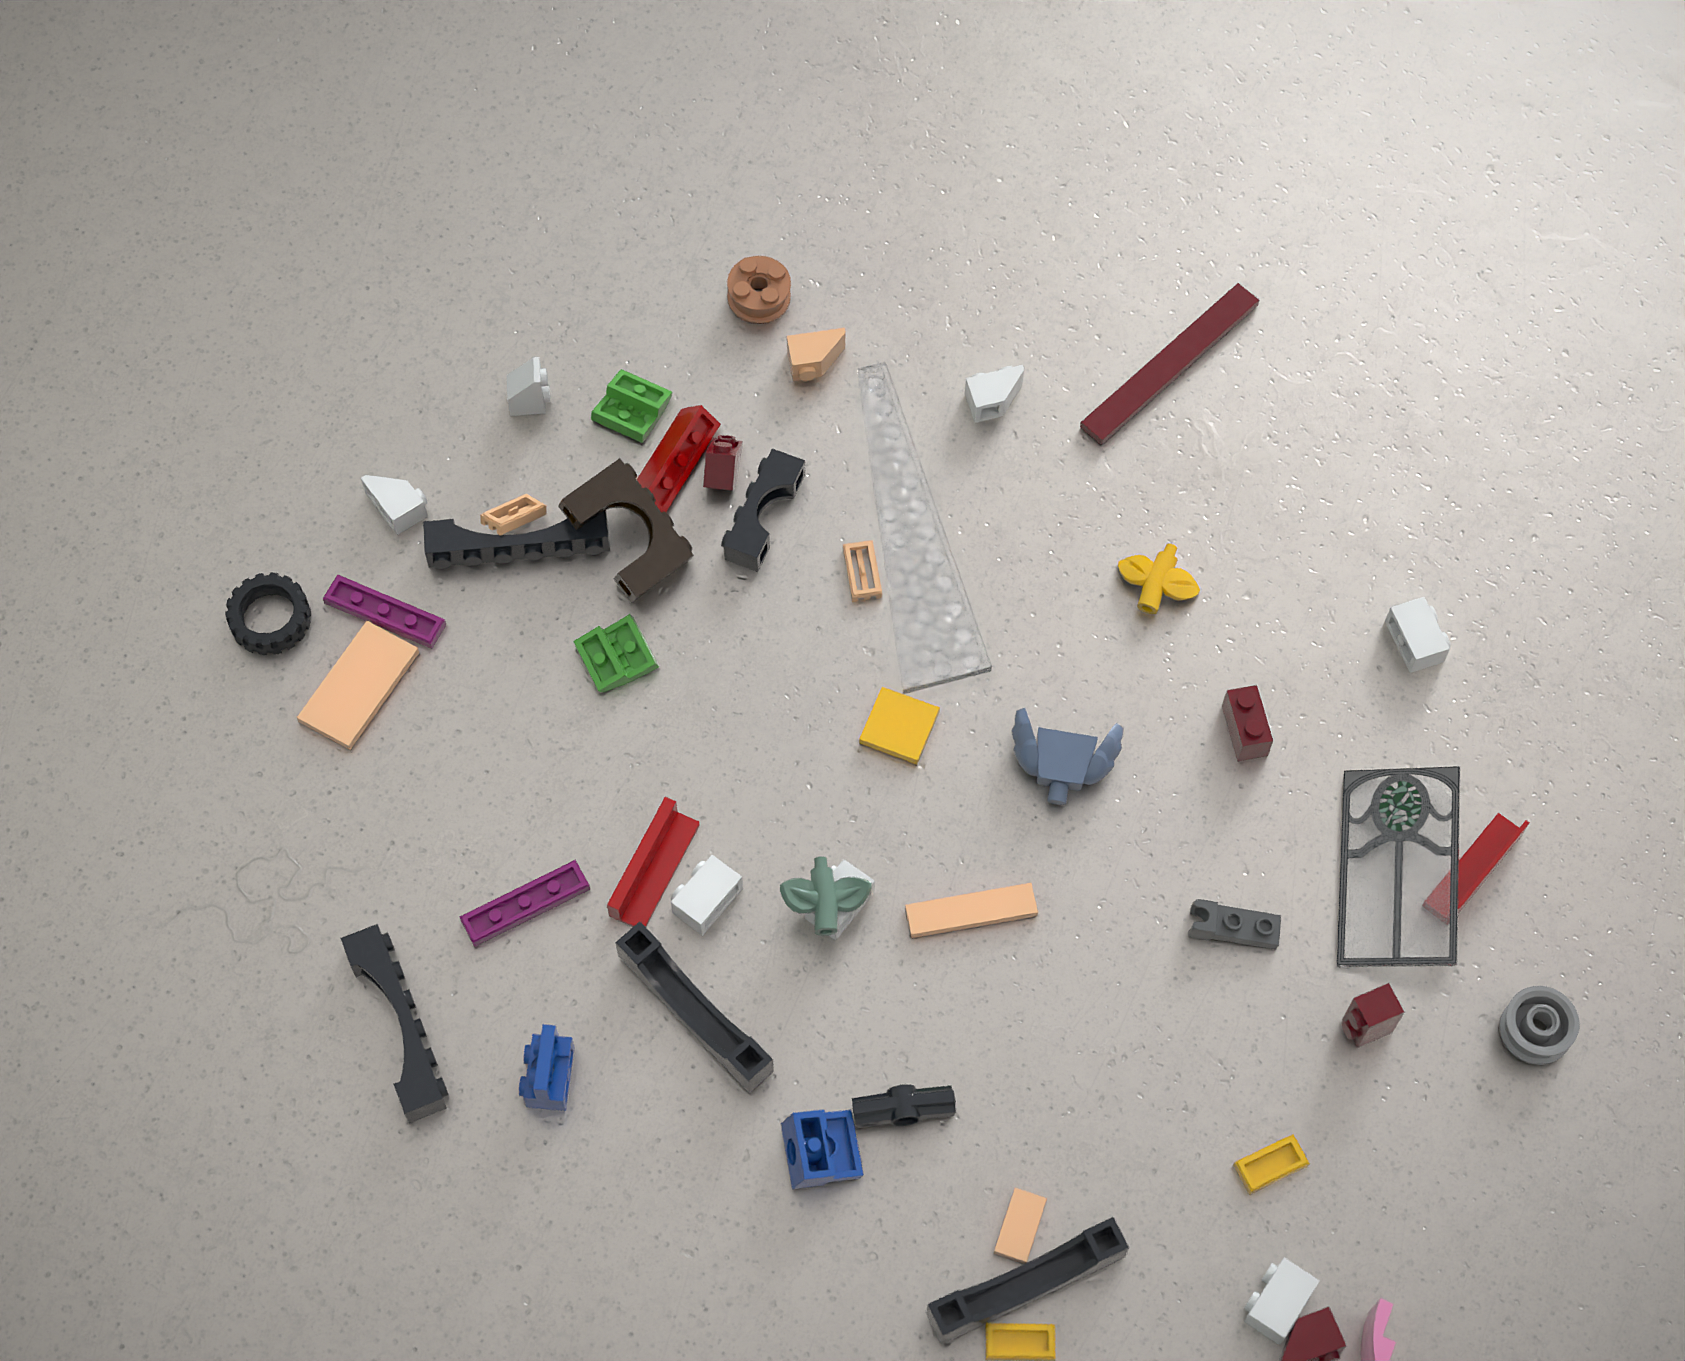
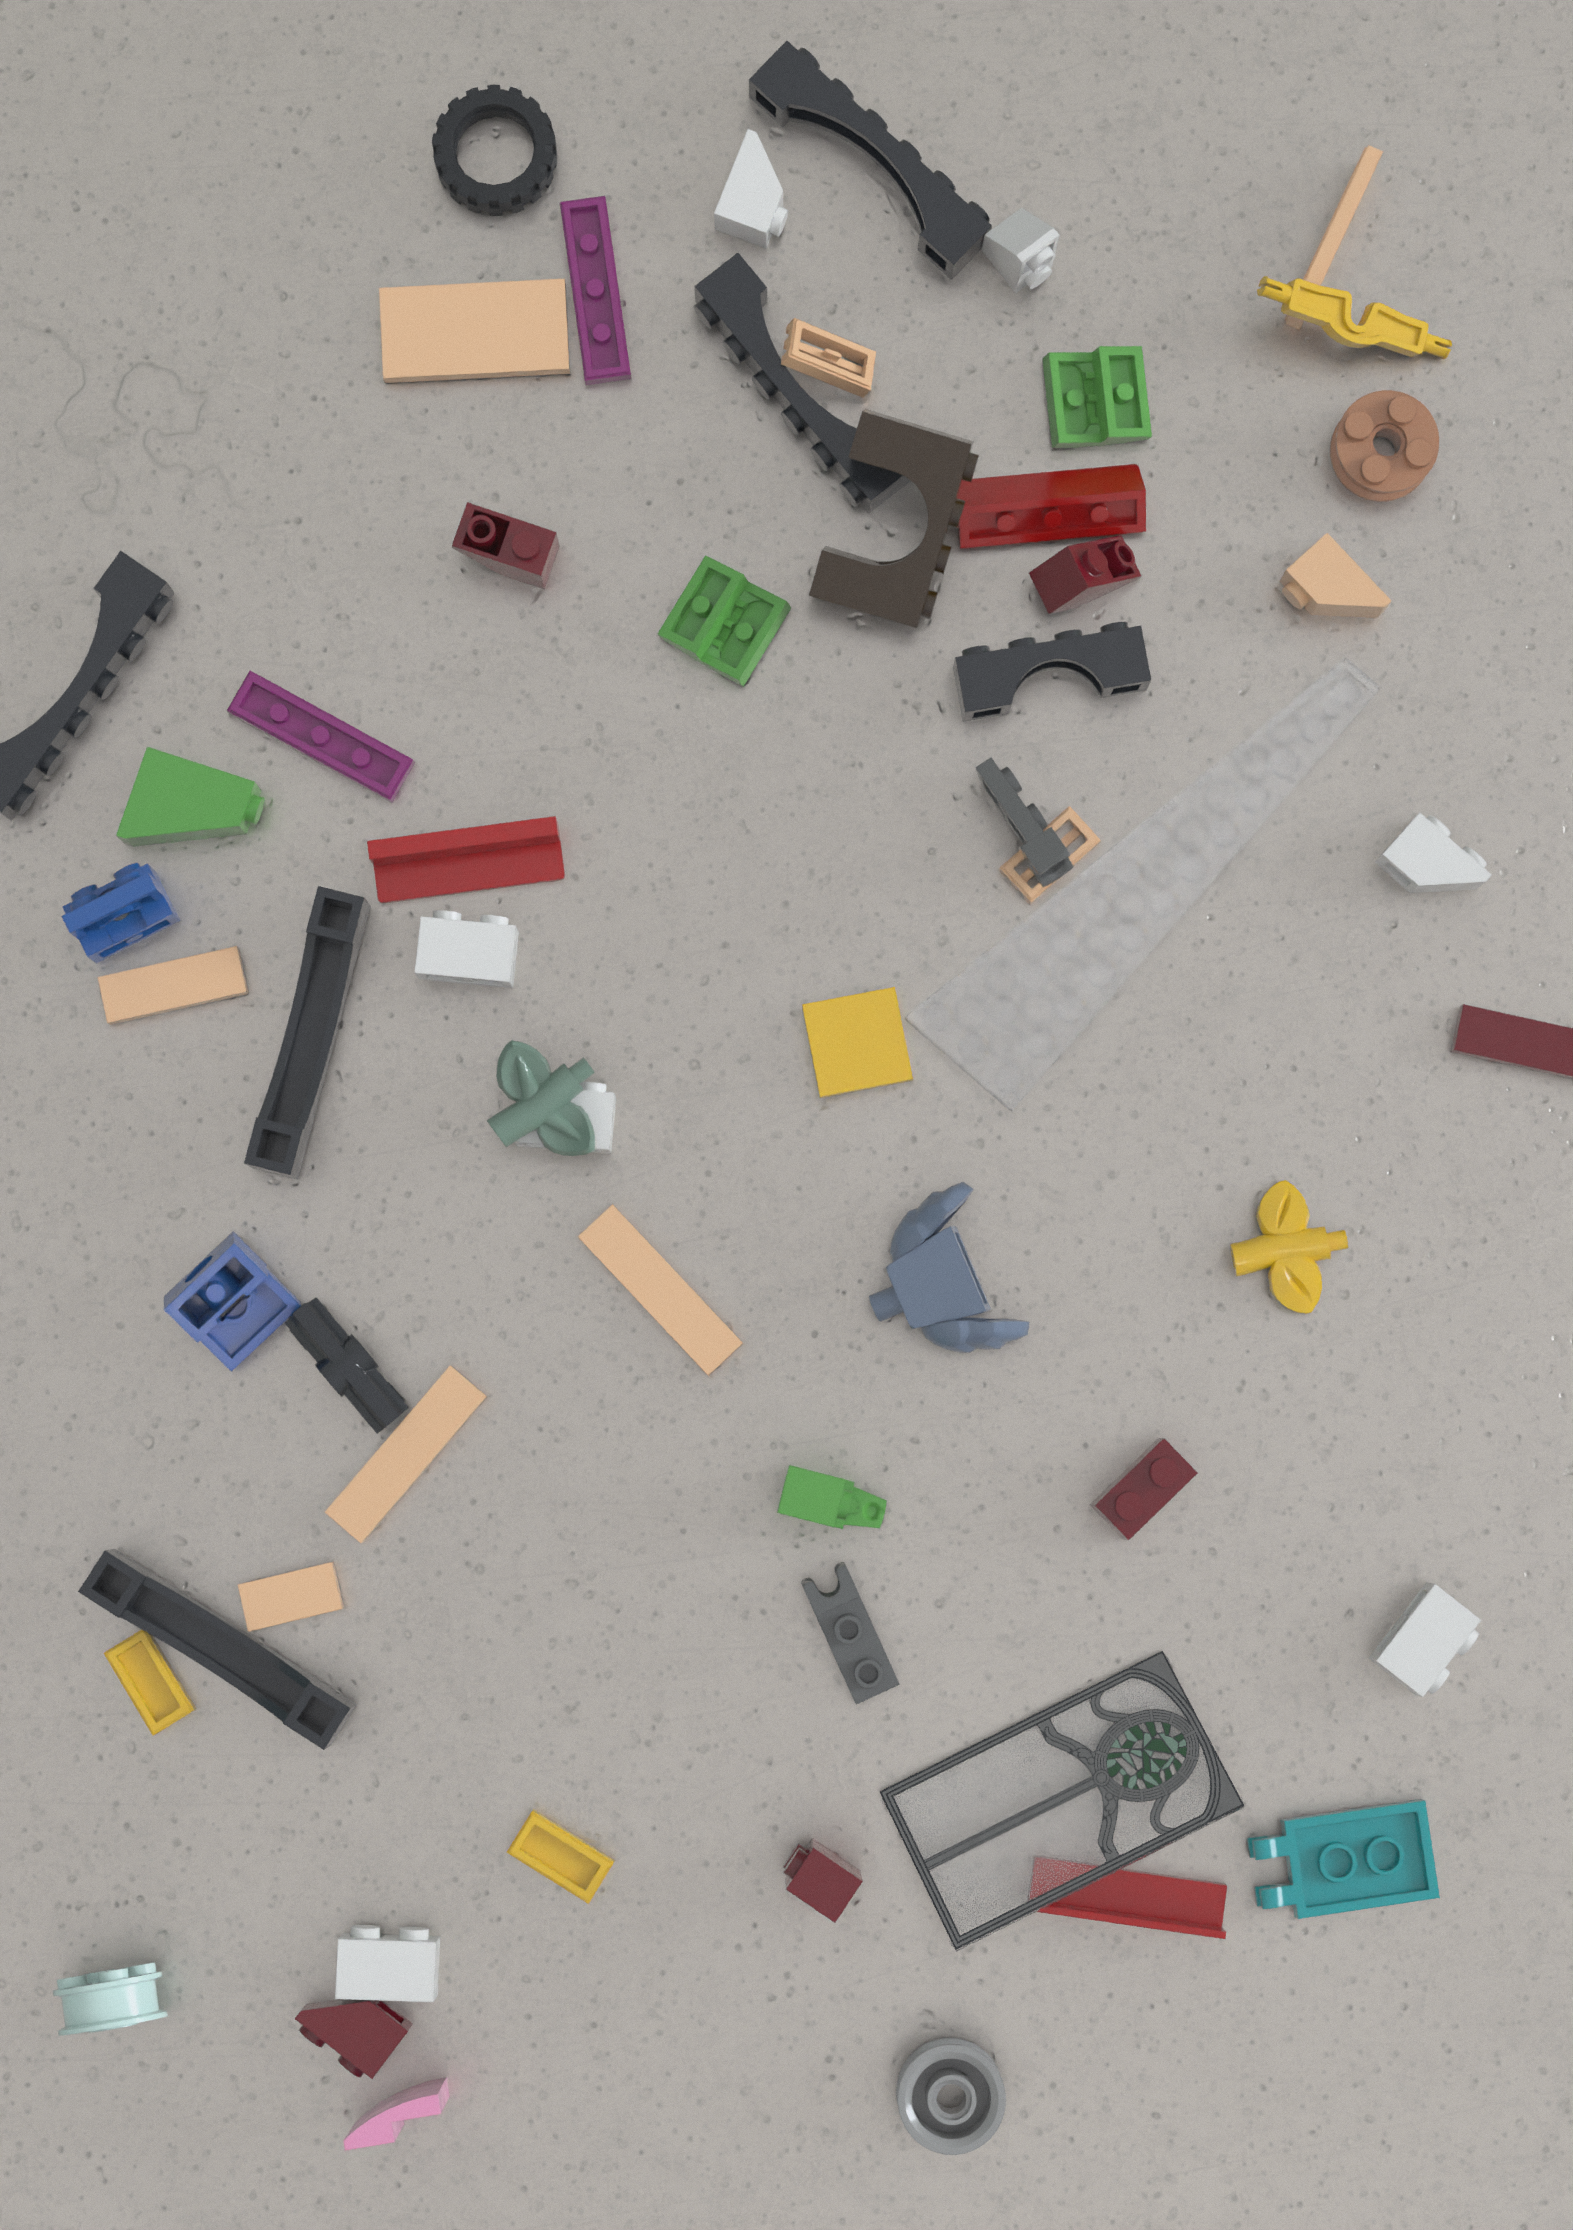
camera: 55 degrees right, 20 degrees up
none -> light nougat tile [98,946,249,1025]
none -> bright green slope [116,747,265,847]
none -> light nougat tile [325,1365,488,1543]
none -> dark red slope [452,502,560,589]
none -> black arch [749,41,992,280]
none -> bright green hinge [777,1465,887,1529]
none -> dark grey plate [975,757,1074,887]
none -> teal tile [1247,1799,1440,1919]
none -> yellow piece [1257,276,1452,359]
none -> light nougat tile [1284,145,1383,330]

